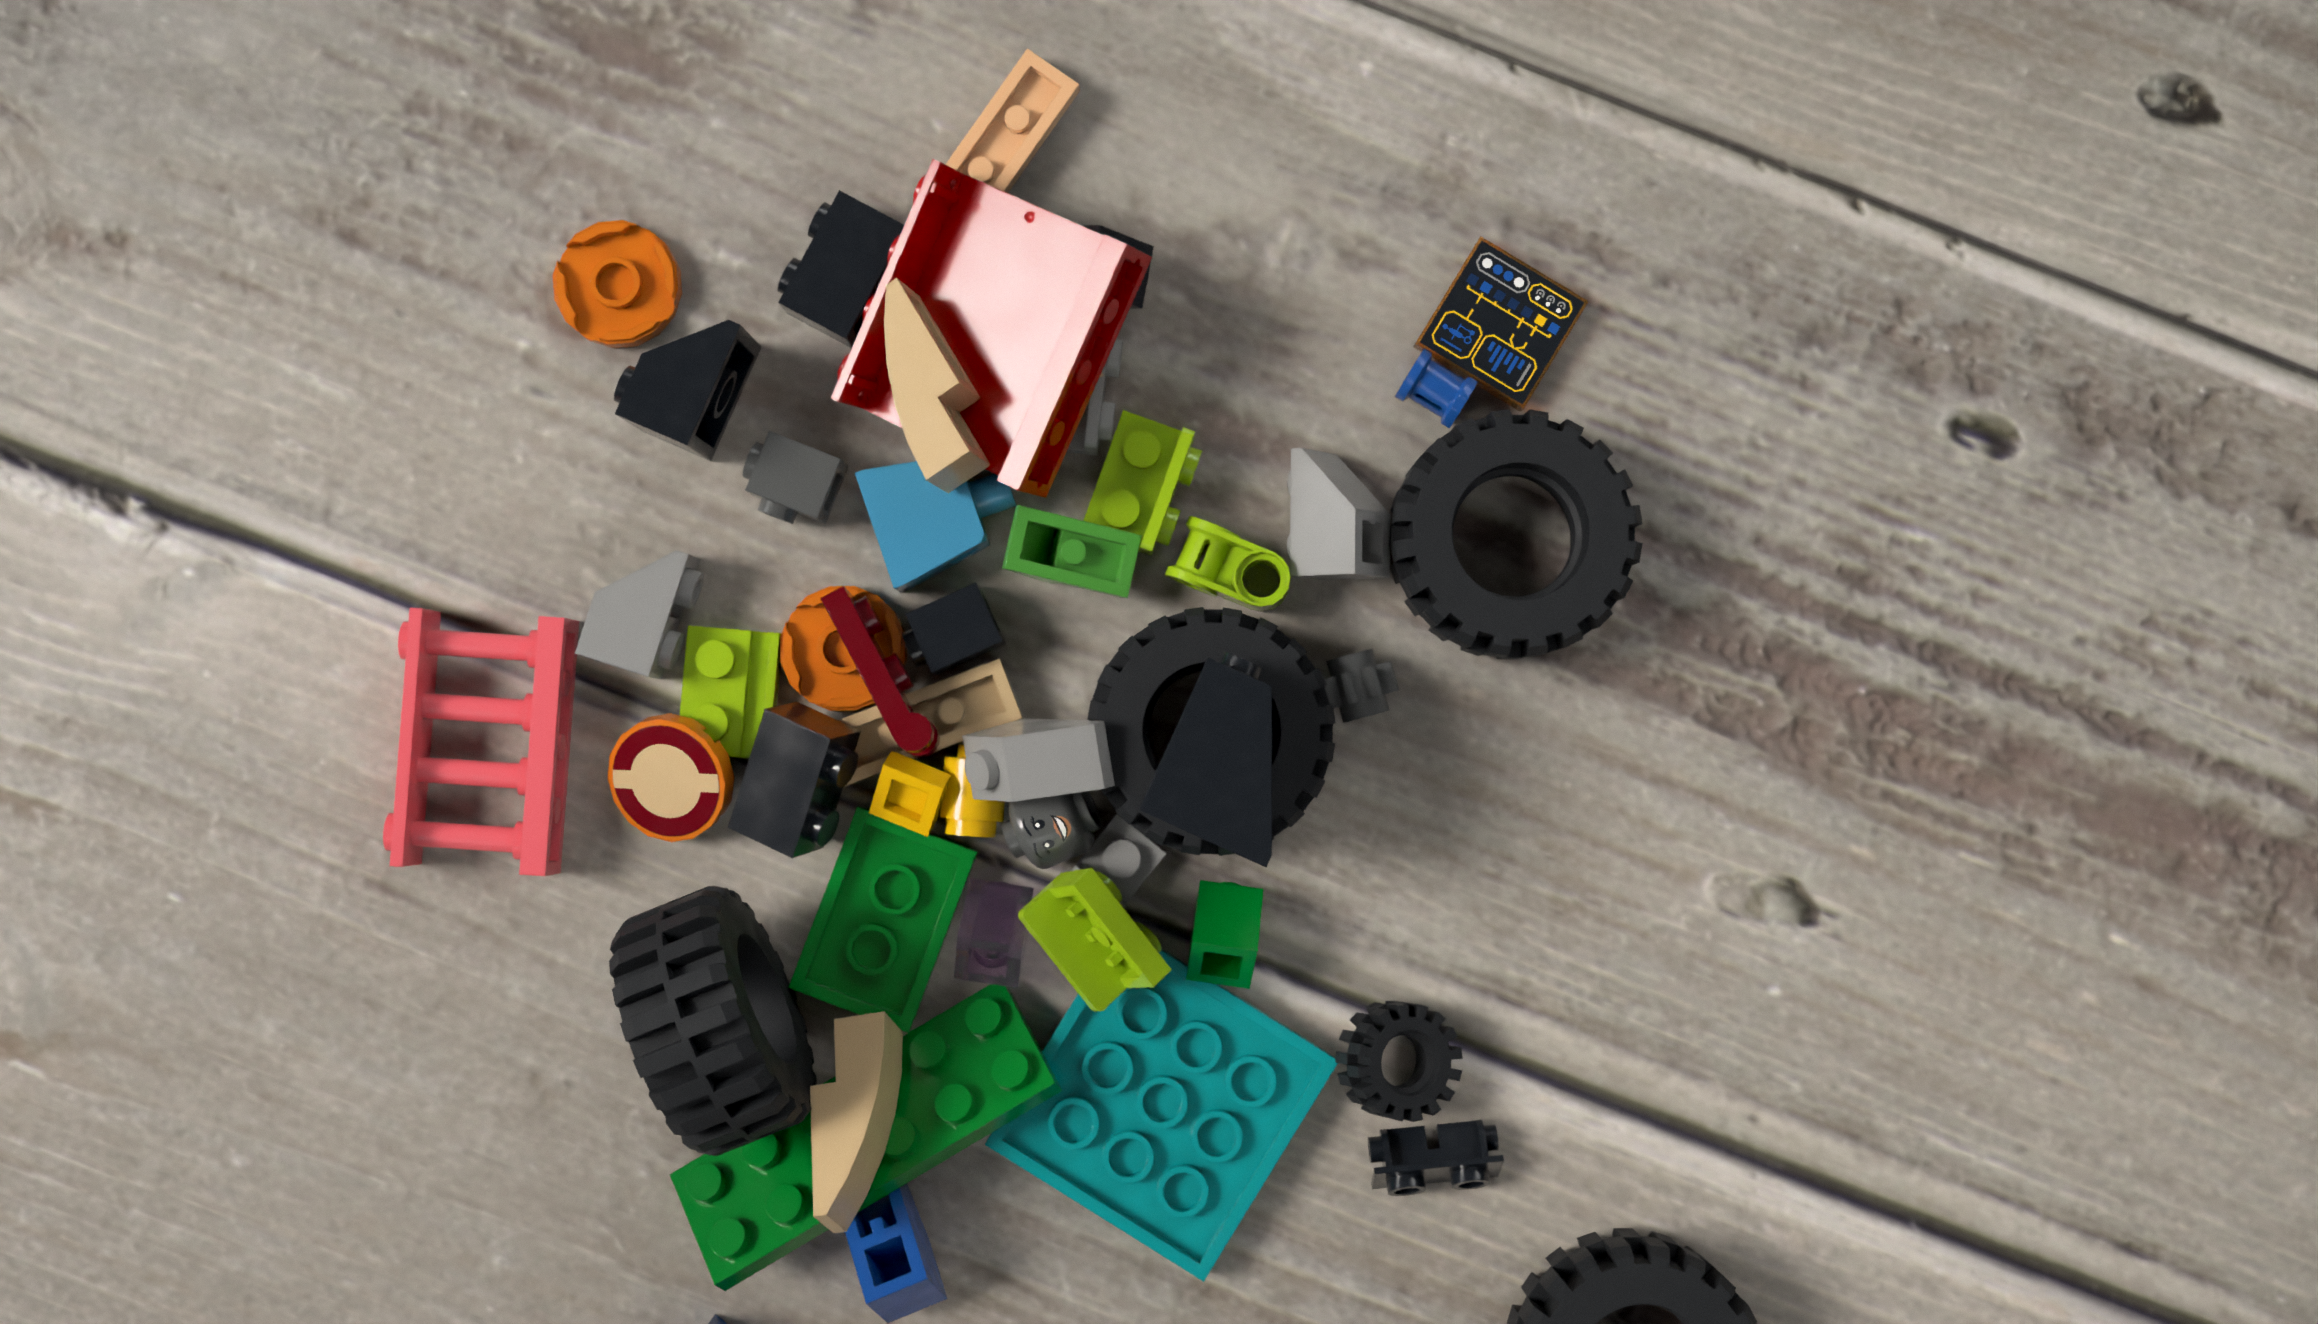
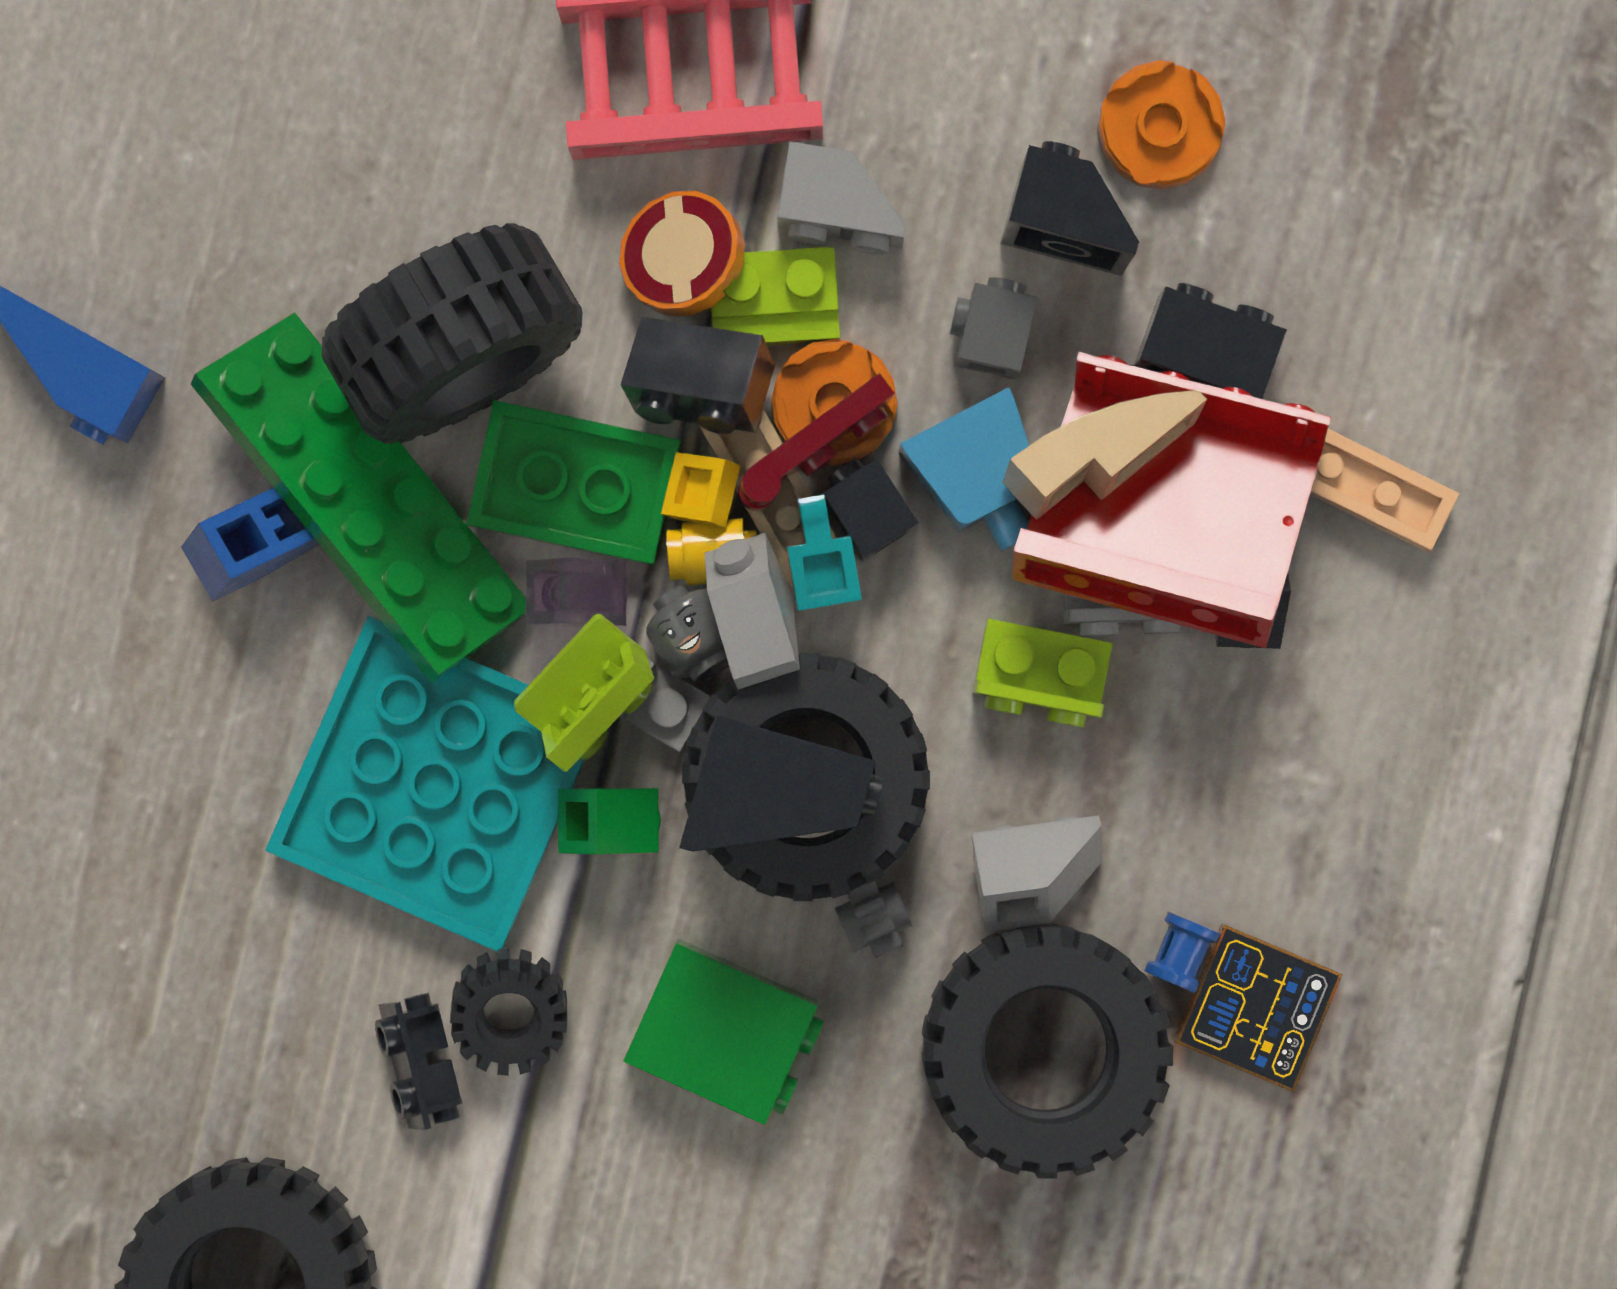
camera: 85 degrees right, 0 degrees up
tan slope [810,1011,903,1233] -> none
bright green slope [1002,505,1142,598] -> none
lime piece [1164,516,1291,612] -> none
none -> green brick [623,939,824,1125]
none -> teal plate [786,495,862,611]

